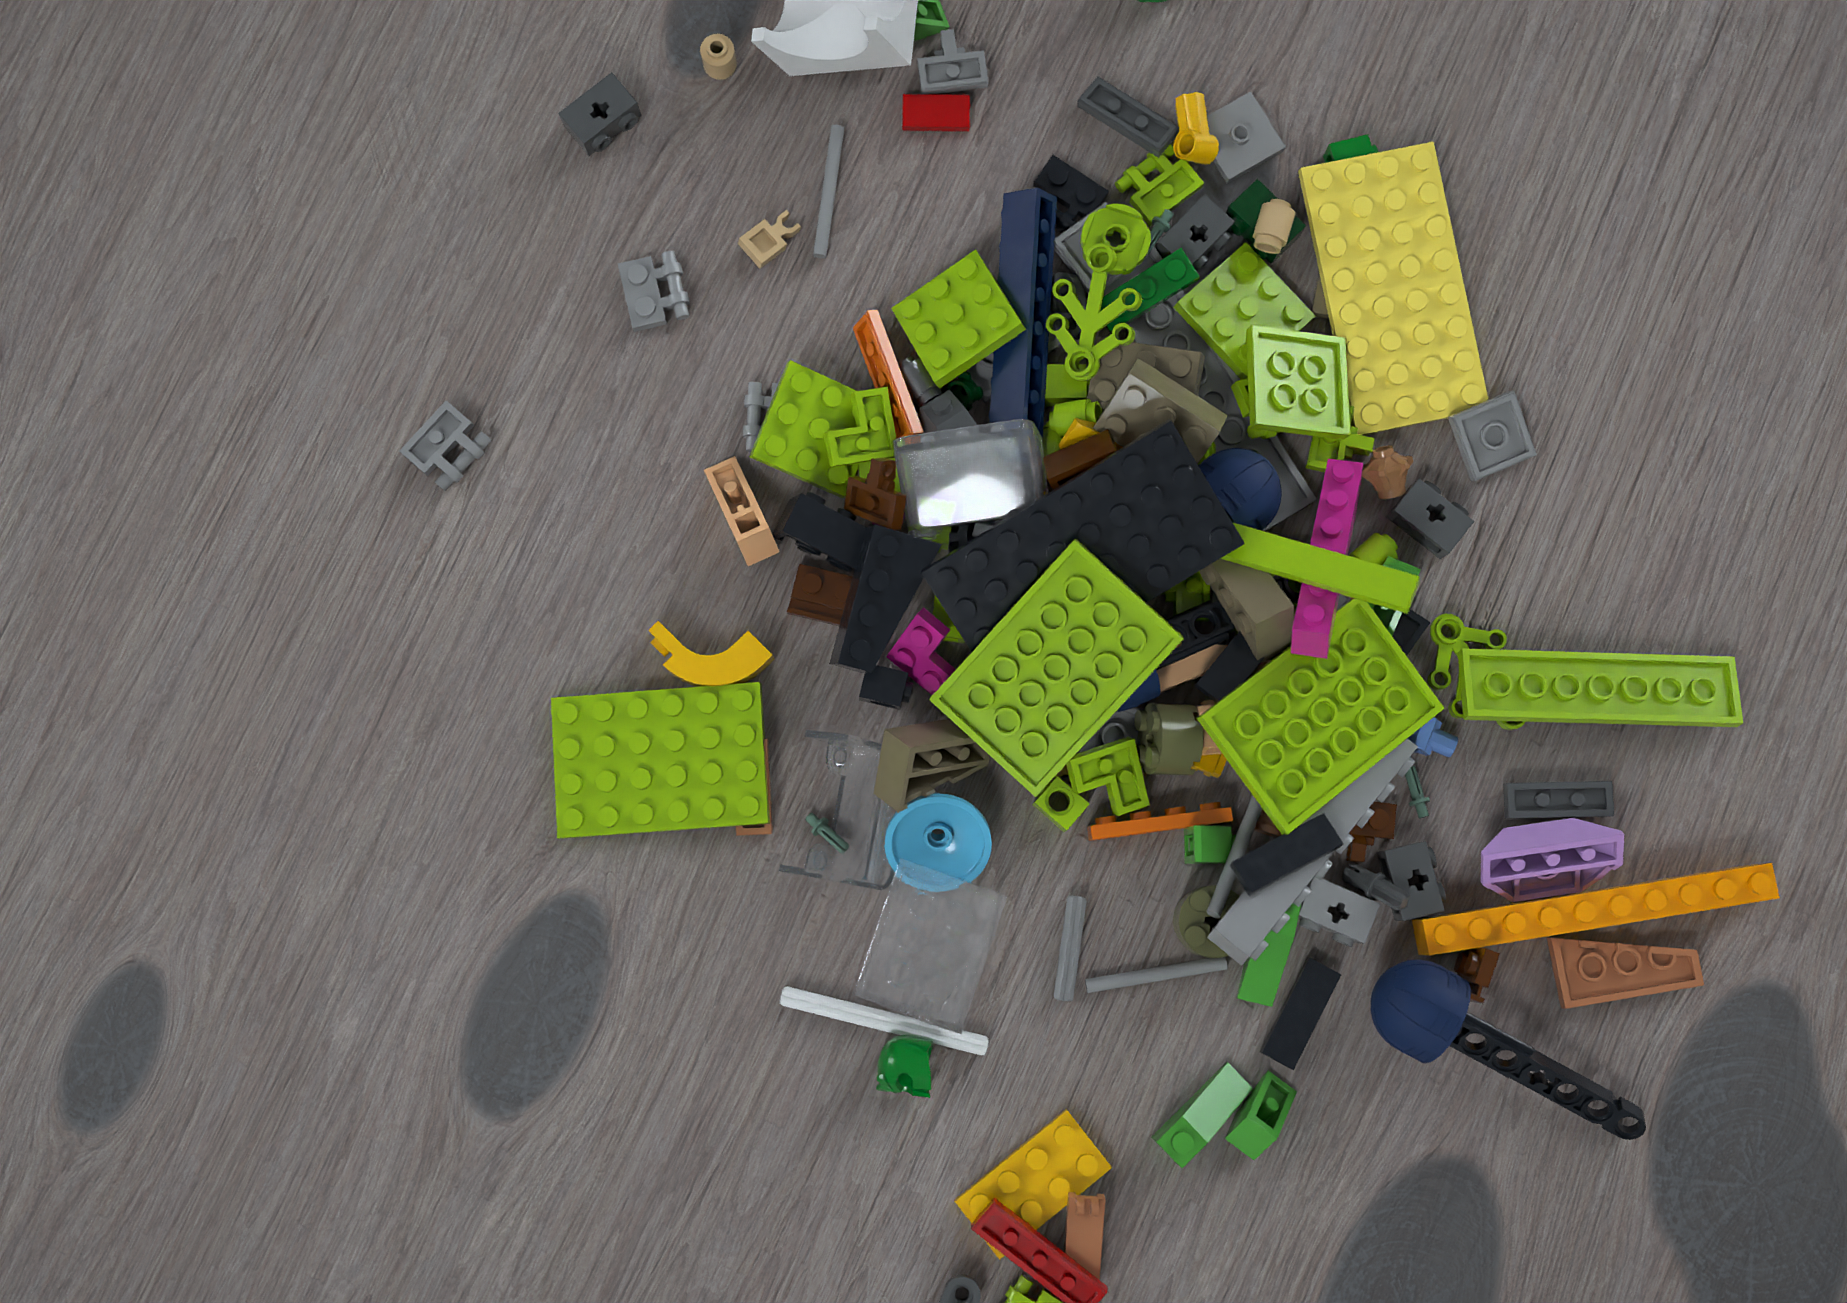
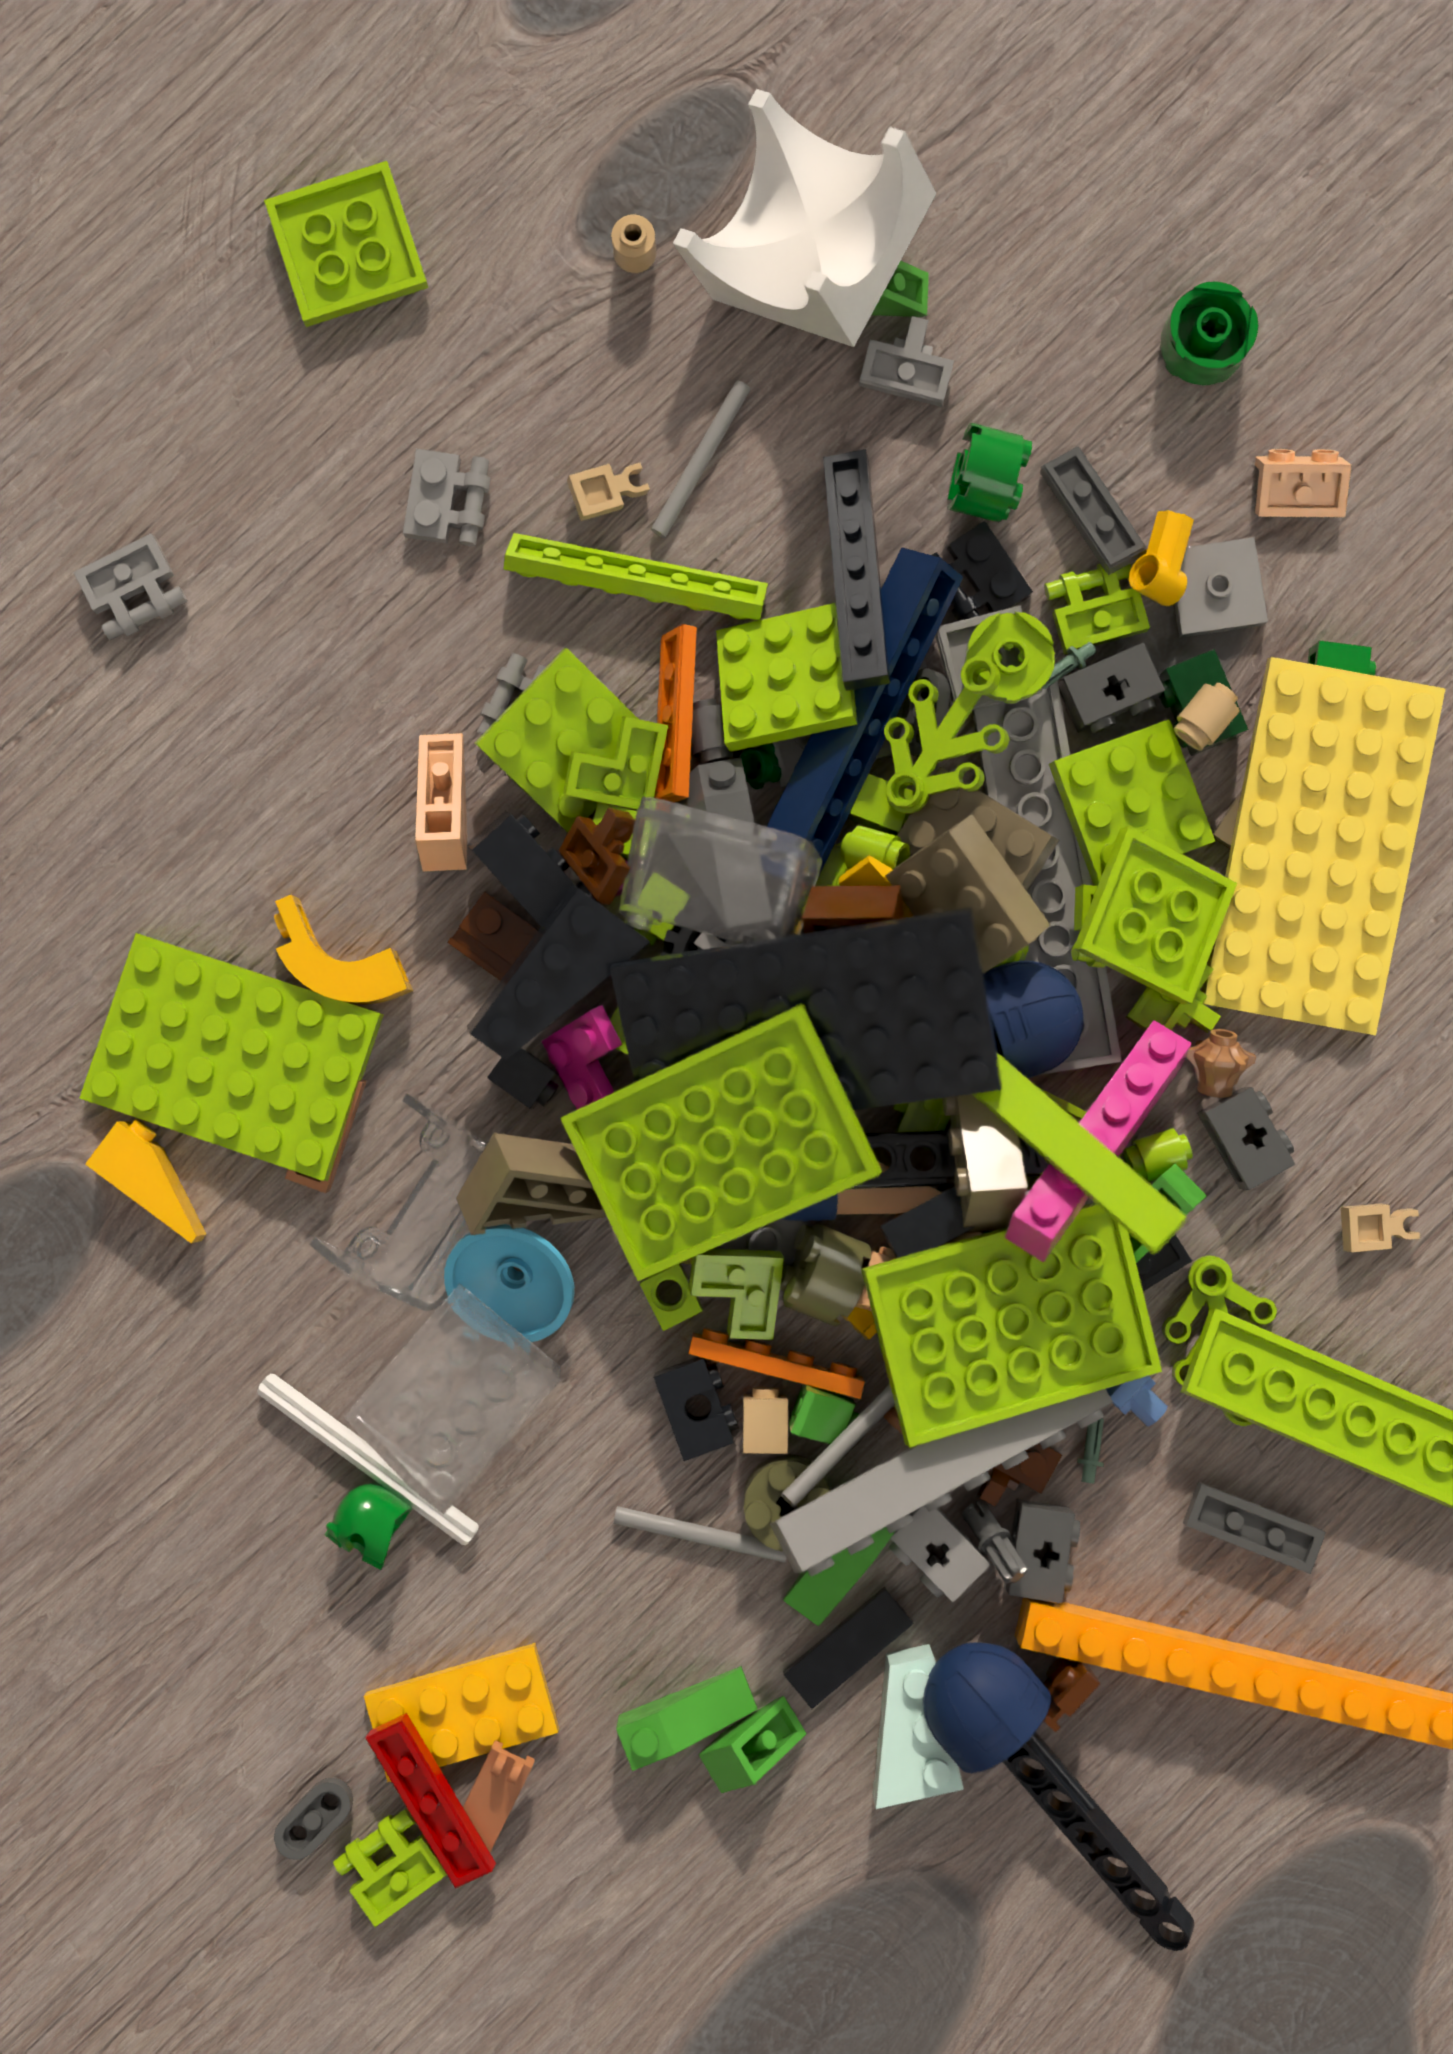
camera: 30 degrees right, 5 degrees up
dark grey brick [558,72,642,156] -> none
sand green piece [805,813,849,853] -> none
red tile [902,94,970,132] -> none
light grey axle [1054,895,1087,1002] -> none
green plate [1100,247,1200,334] -> none
black tile [1230,813,1344,896] -> none
light grey plate [1448,391,1537,481] -> none
lavender wedge [1481,818,1624,902] -> none
nougat wing [1547,938,1704,1009] -> none
none -> yellow slope [85,1120,206,1243]
none -> lime plate [264,161,429,327]
none -> lime plate [503,533,768,621]
none -> black brick [654,1357,739,1461]
none -> tan brick [743,1387,788,1454]
none -> black plate [823,449,890,691]
none -> light aqua wedge [872,1644,964,1809]
none -> green brick [947,423,1032,523]
none -> light nougat bracket [1255,449,1352,517]
none -> tan plate [1341,1204,1420,1252]

